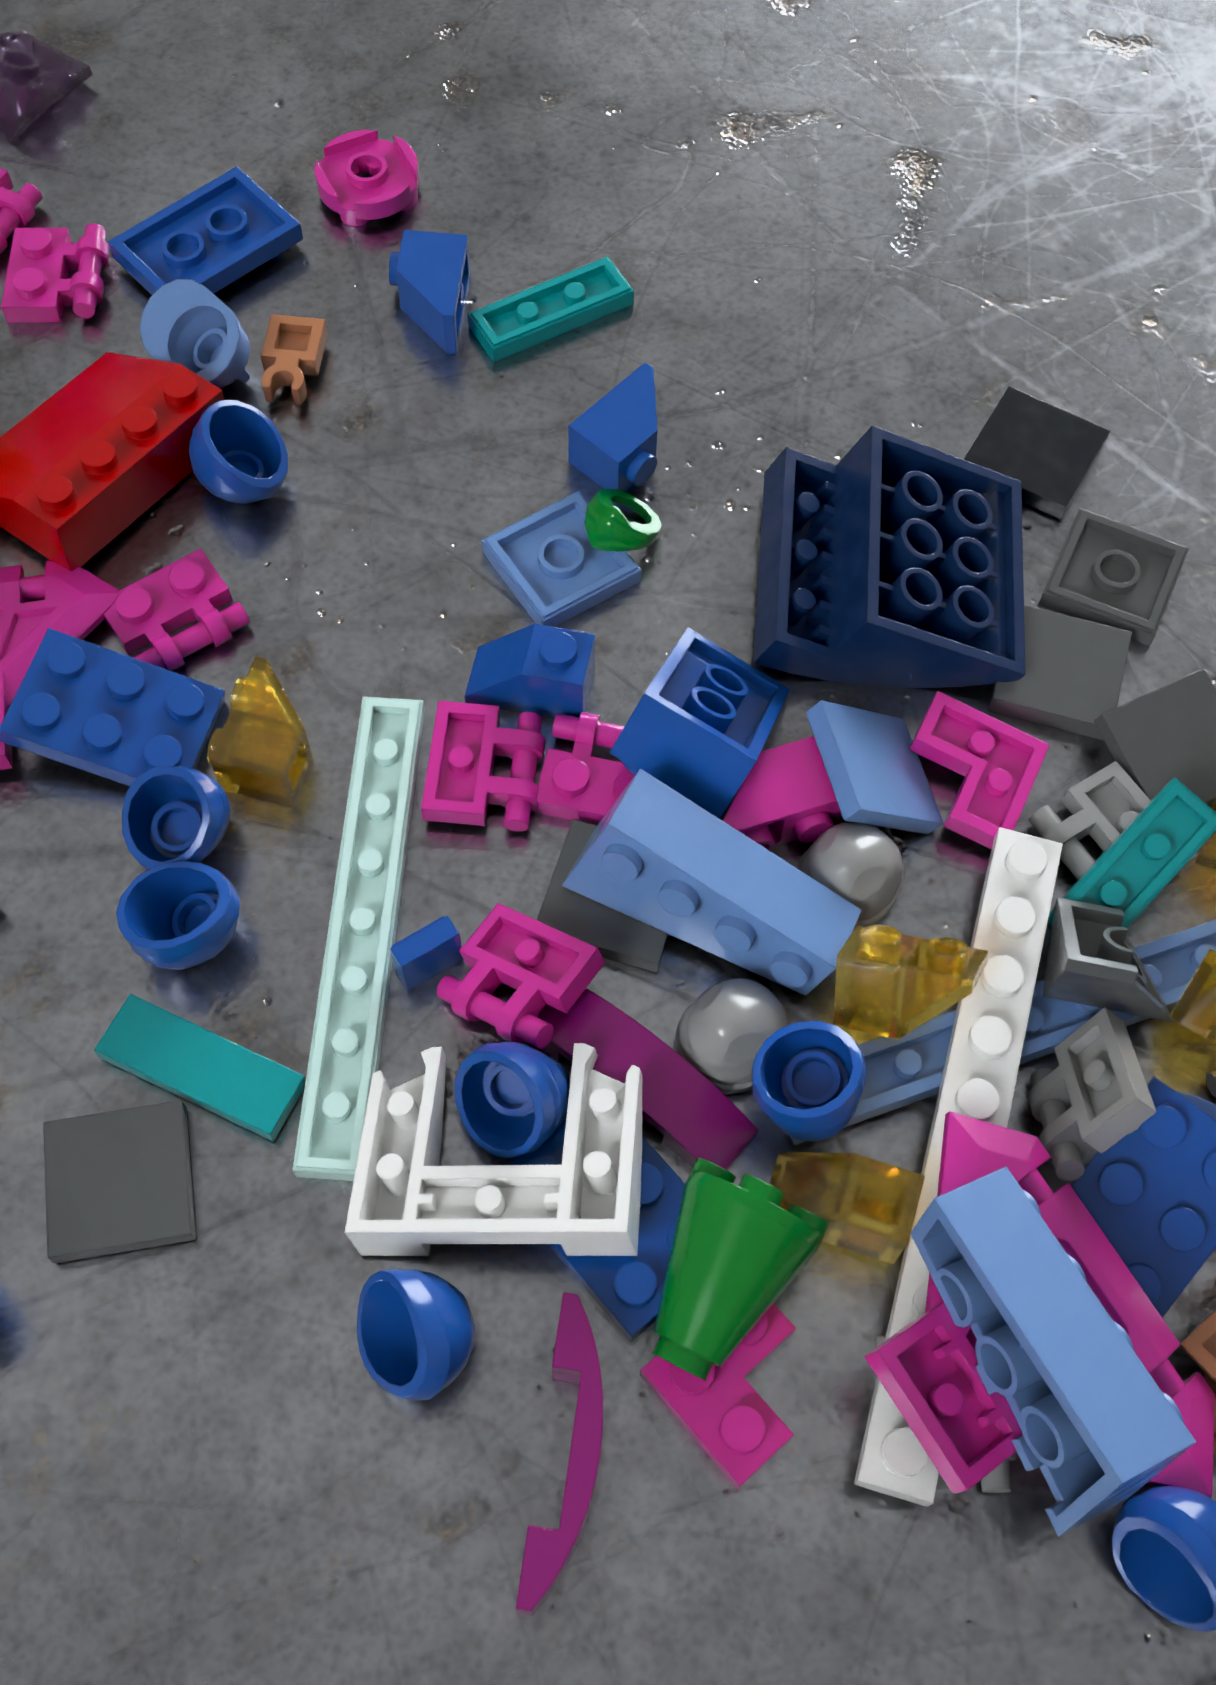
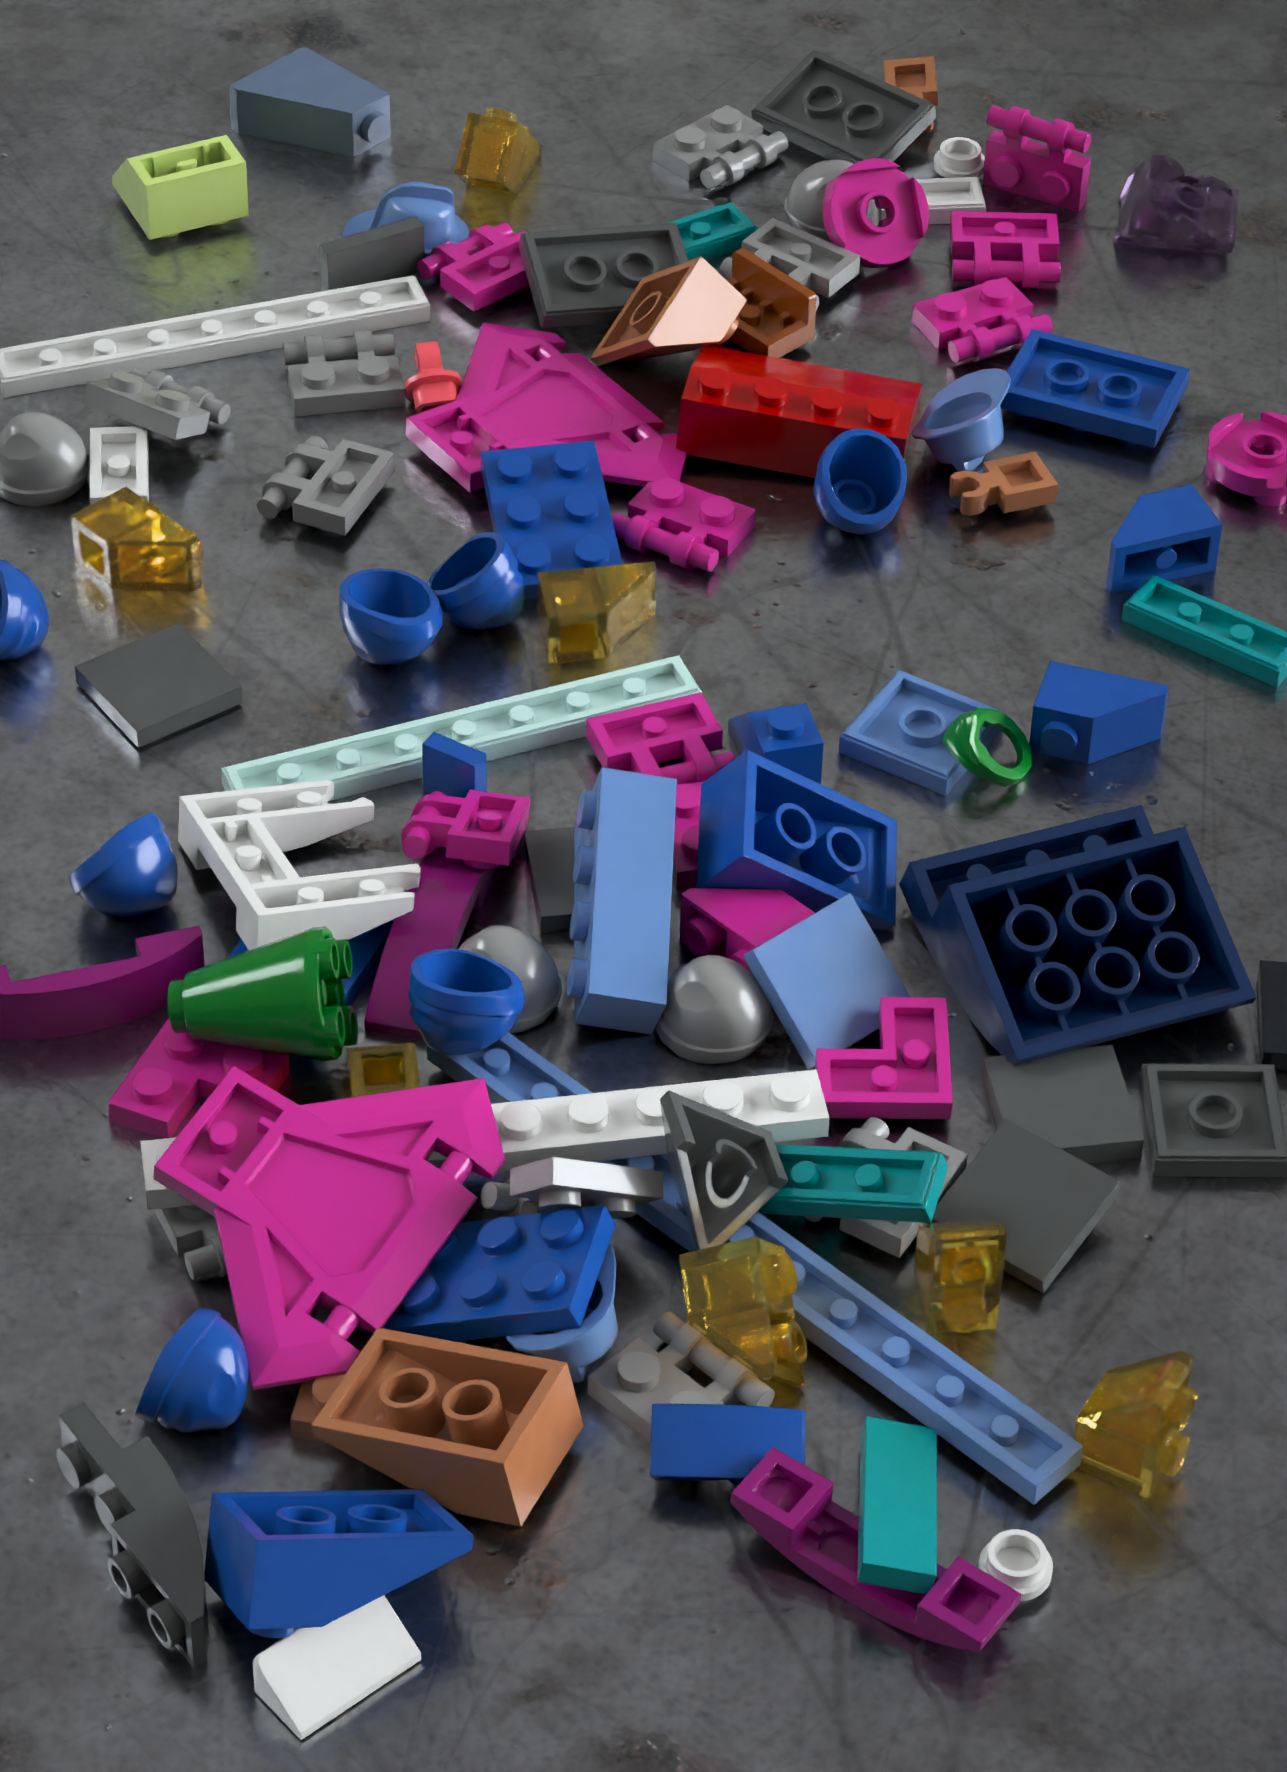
camera: 65 degrees right, 20 degrees down
teal tile [94,994,306,1142] -> none
blue hat [454,1041,570,1158] -> none
clear yellow slope [833,925,989,1039] -> none
medium blue wedge [910,1166,1196,1537] -> none

